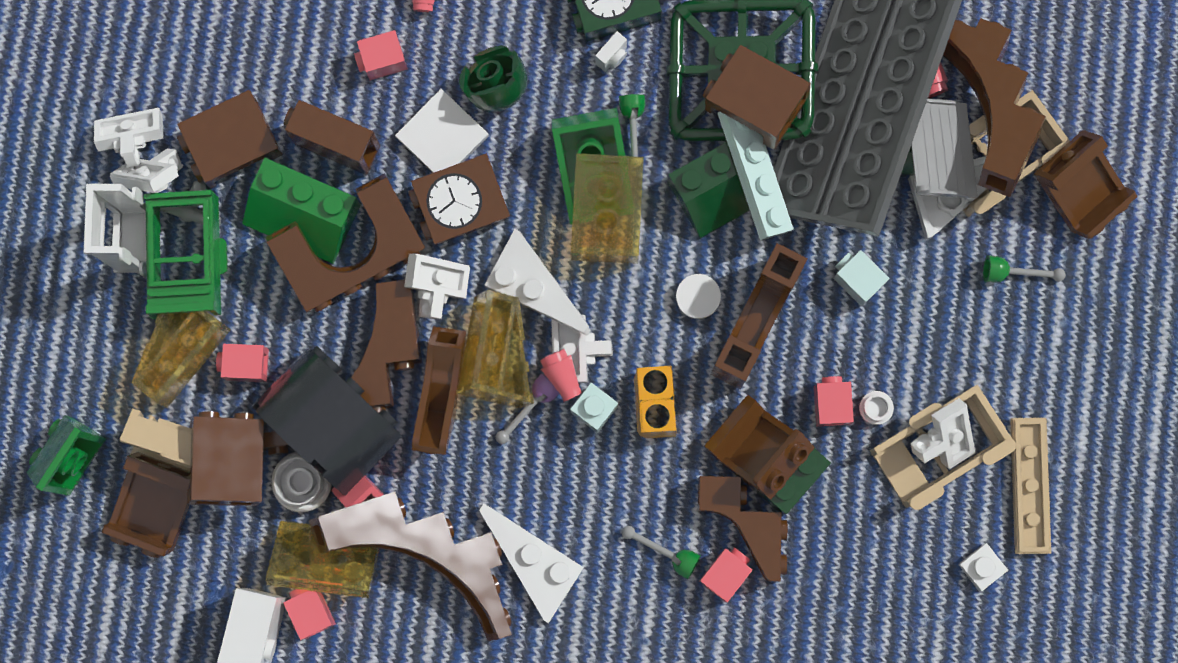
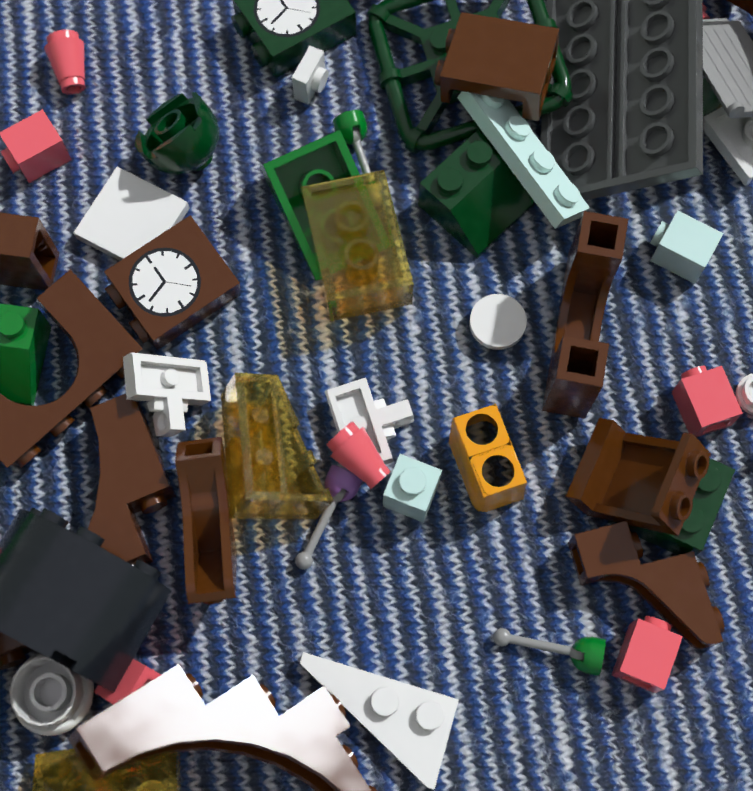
camera: 20 degrees left, 10 degrees down
white wing [485,229,591,336] -> none

